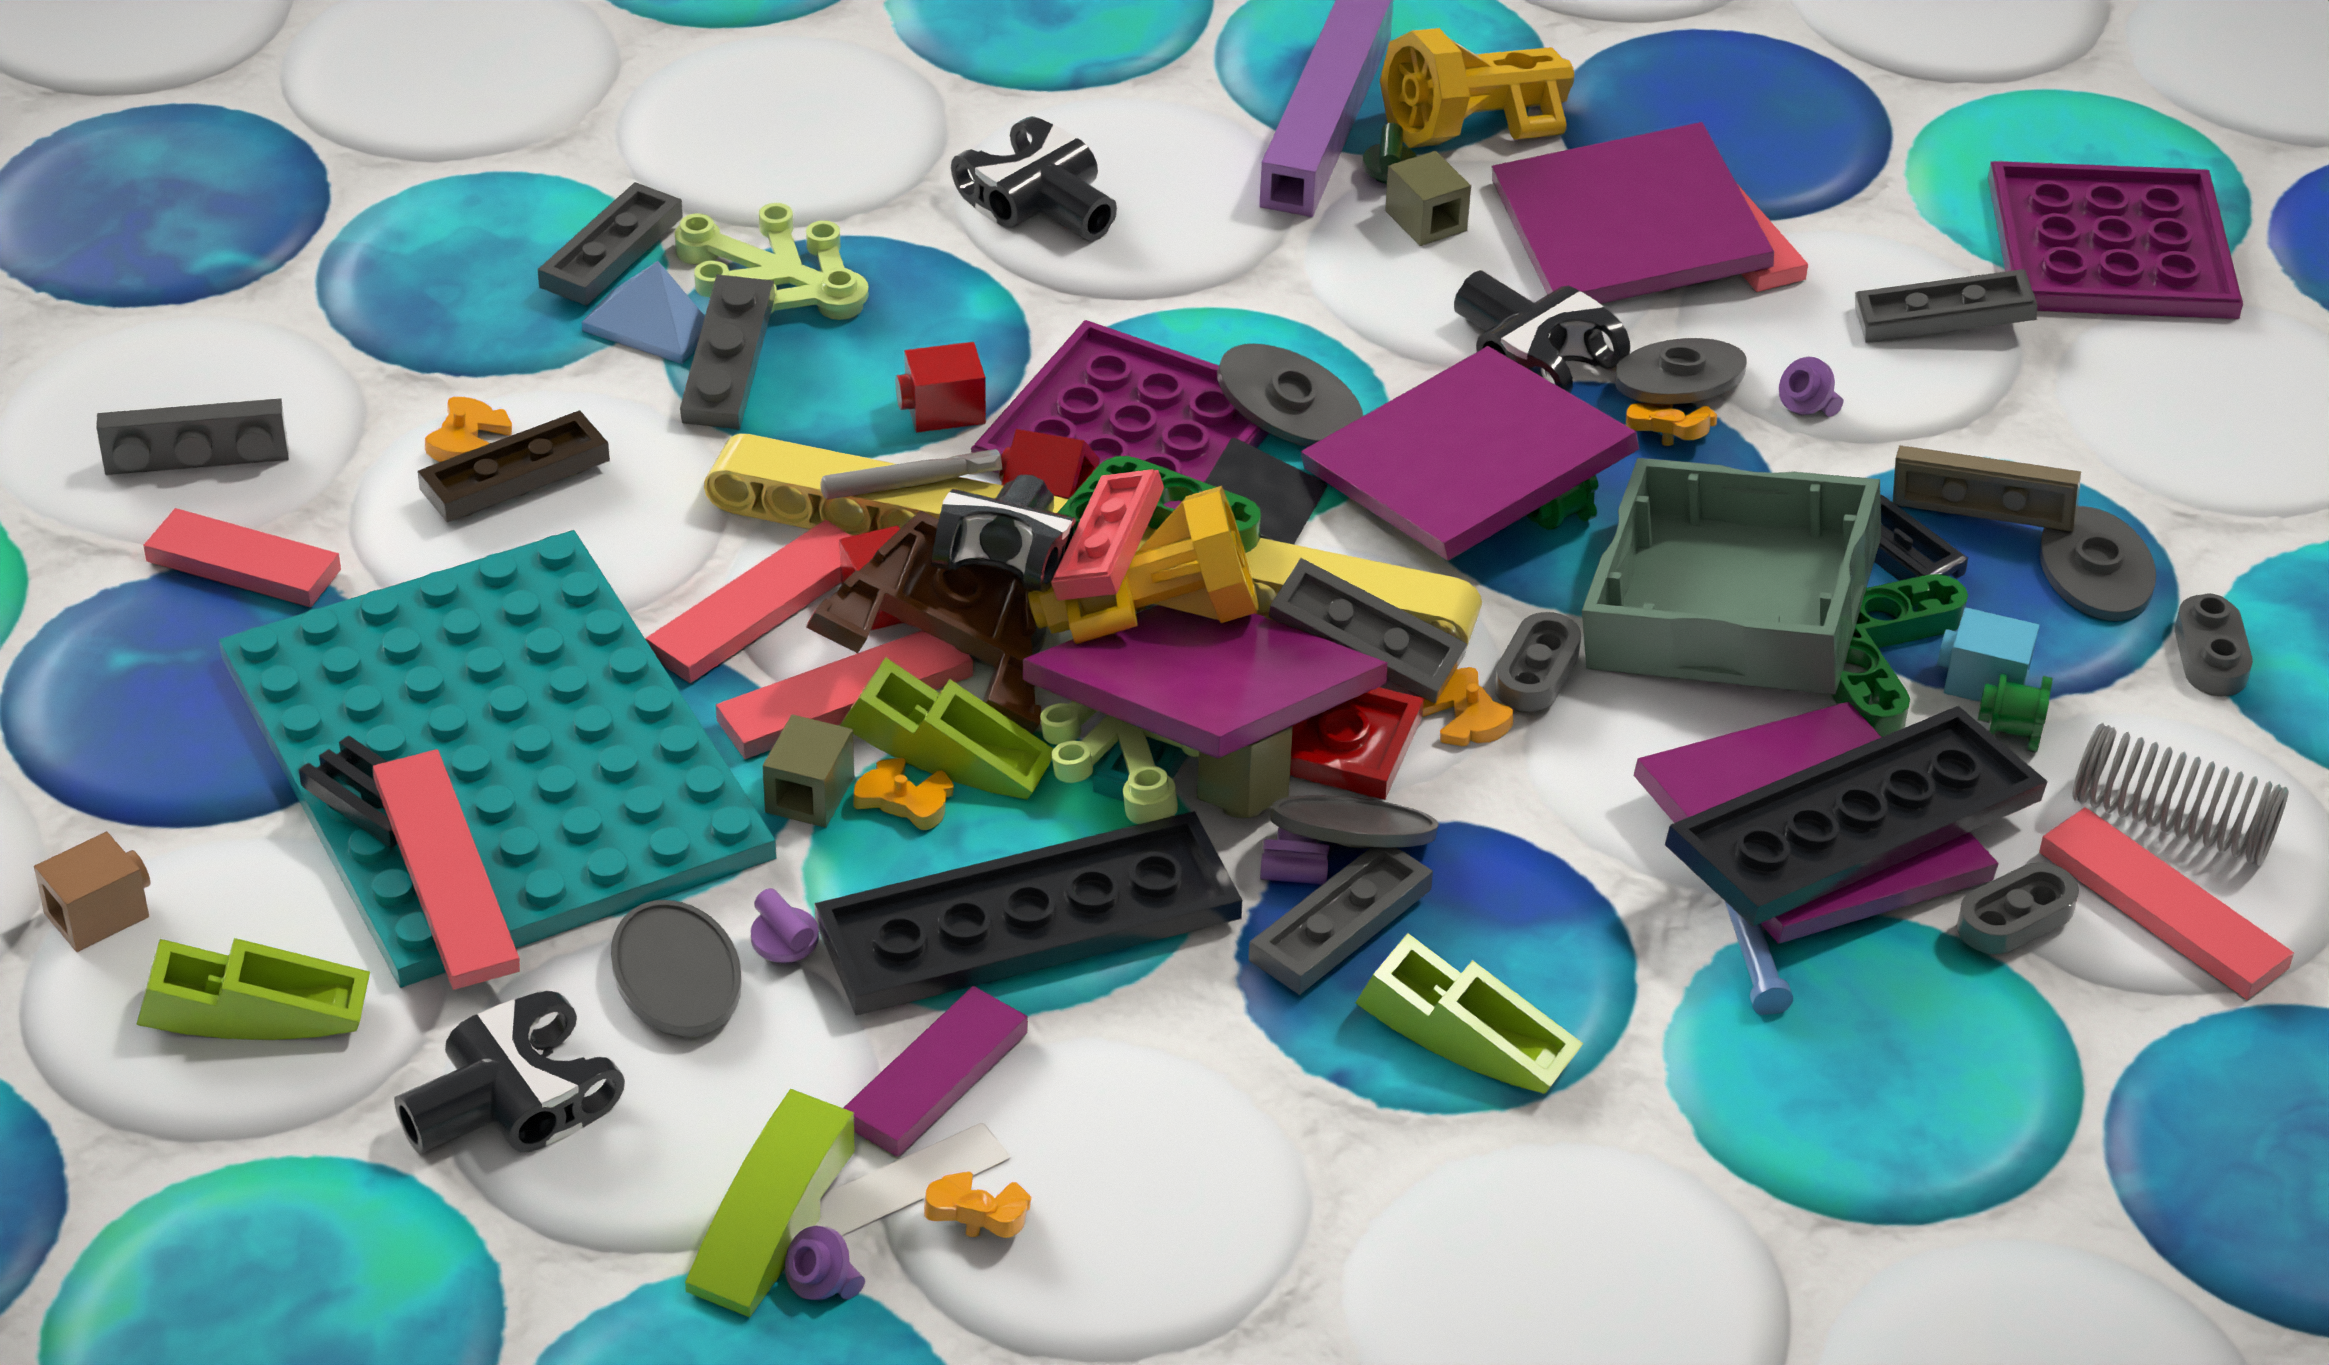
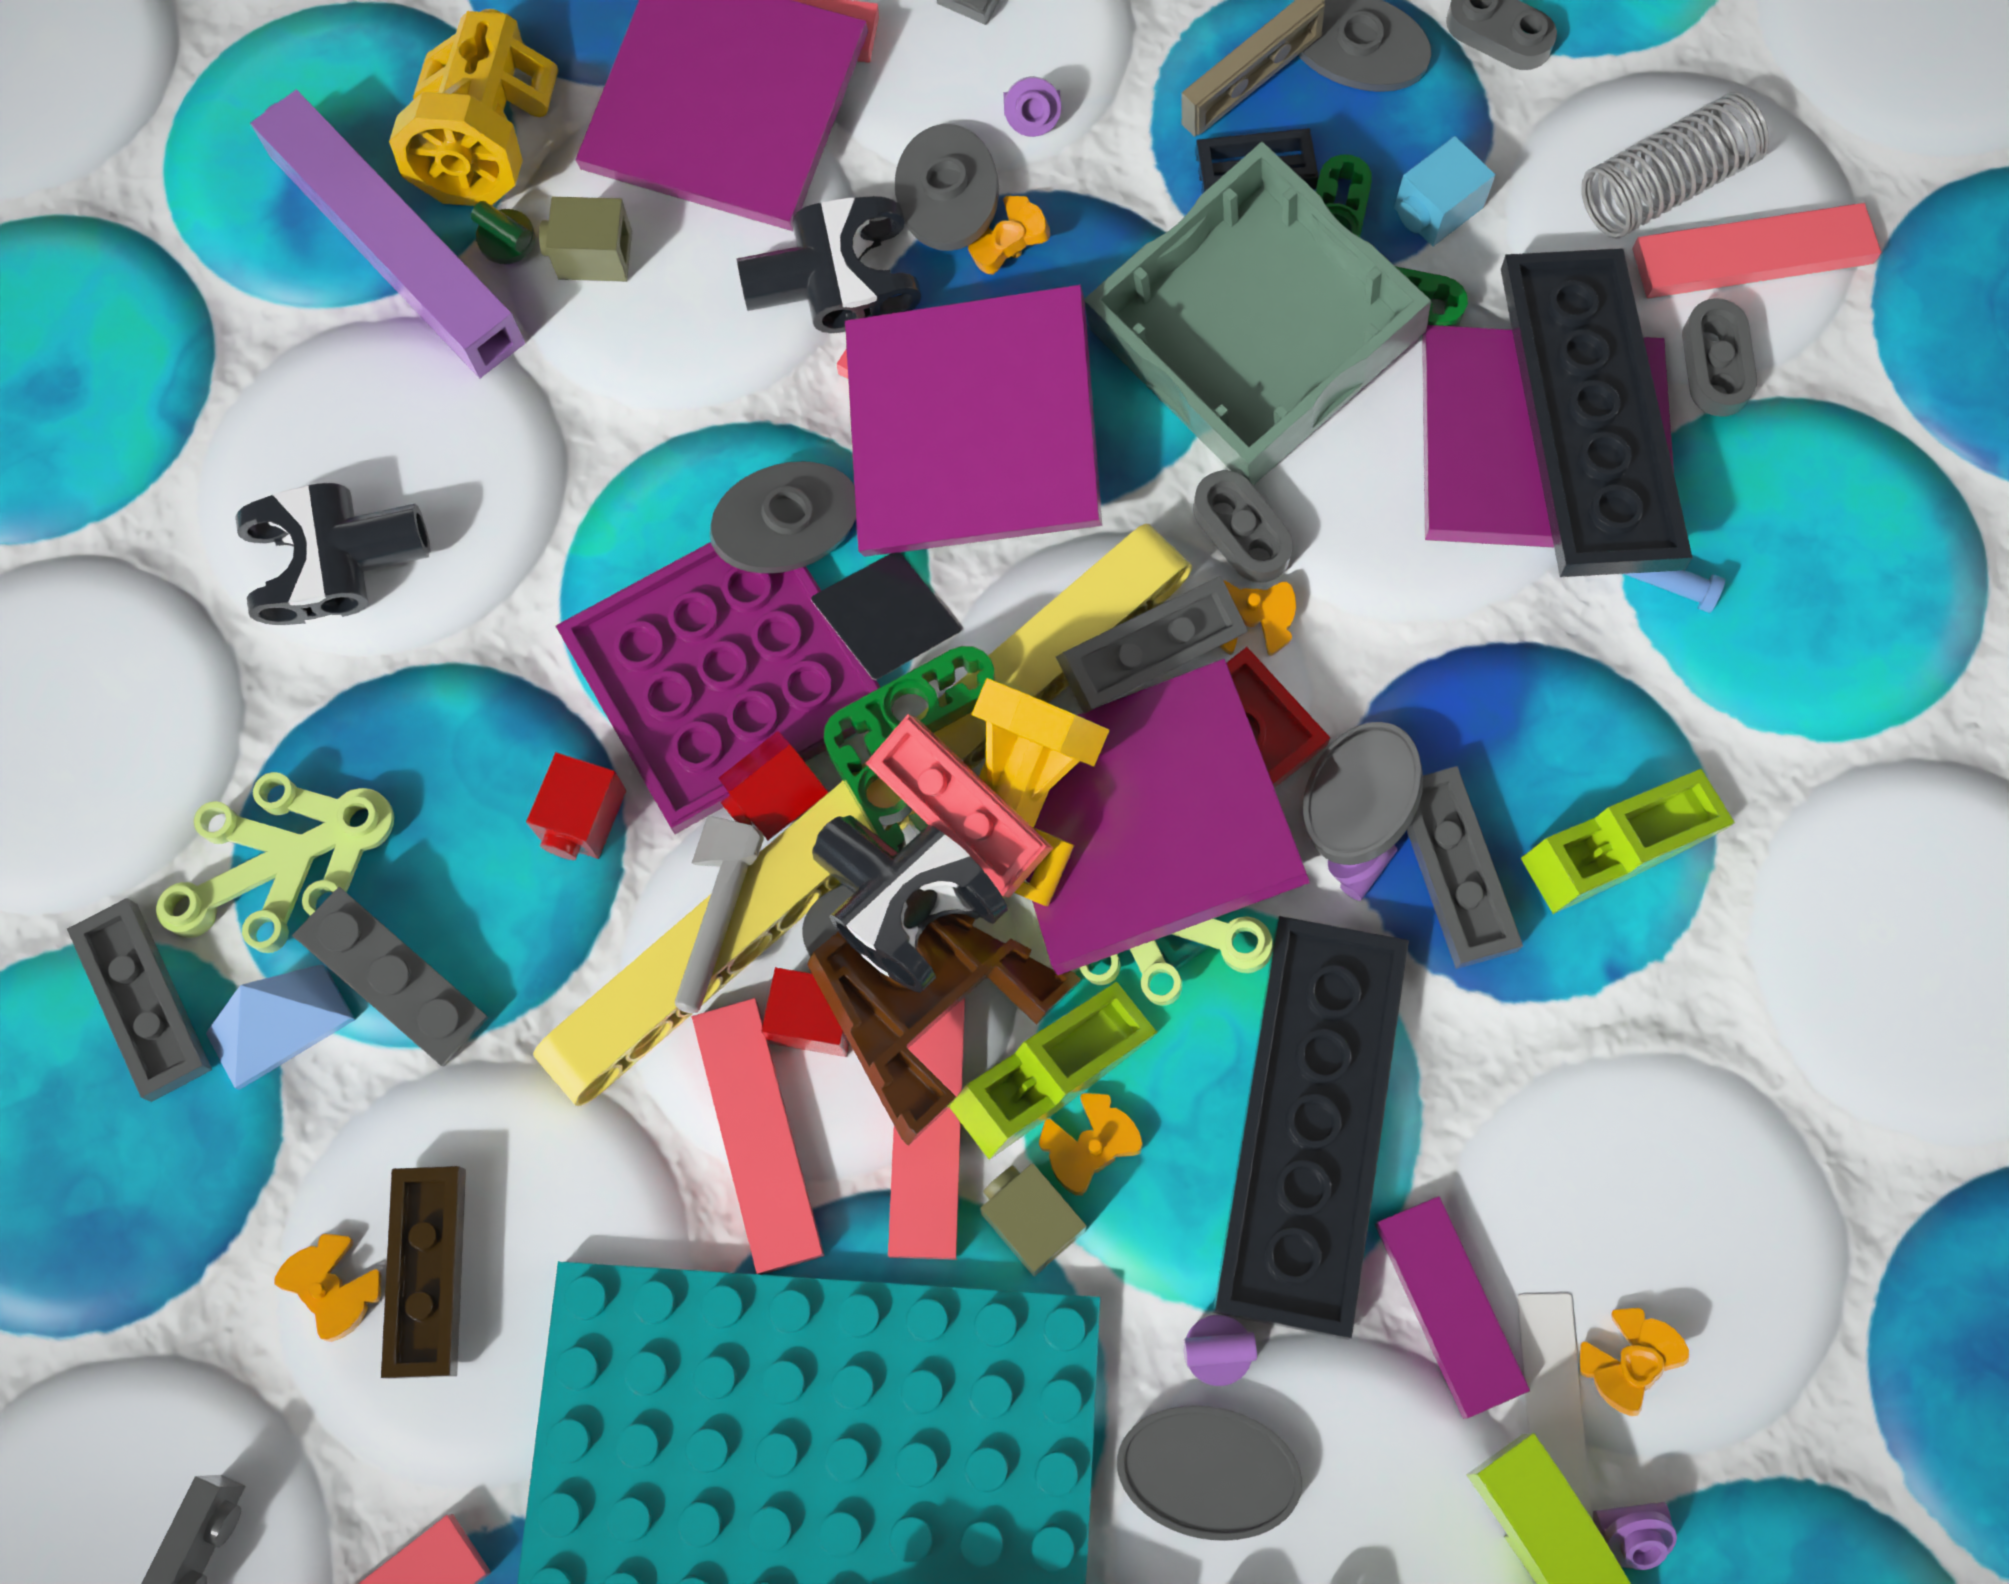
camera: 55 degrees left, 30 degrees up
green brick [1977,673,2053,752] -> none

